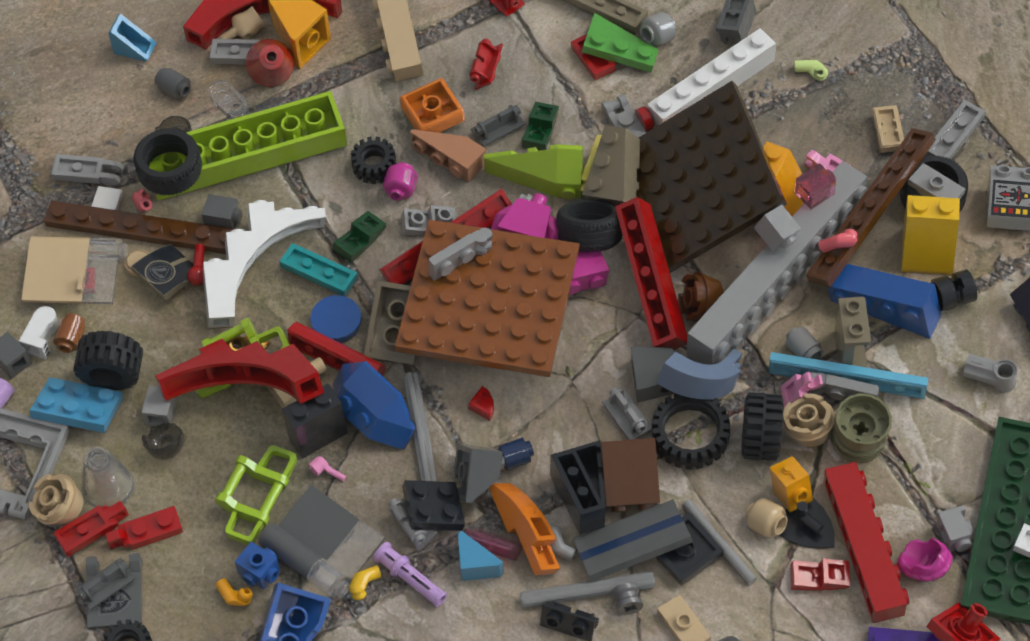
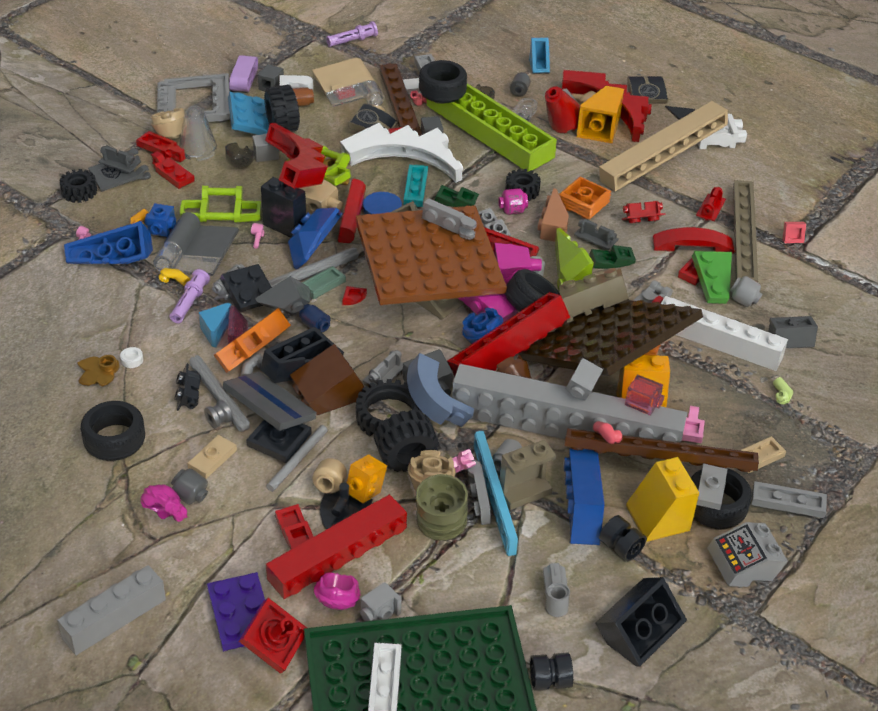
camera: 60 degrees right, 15 degrees down
none -> sand green tile [302,266,346,300]
none -> blue cone [462,308,503,344]
none -> red slope [653,227,735,254]

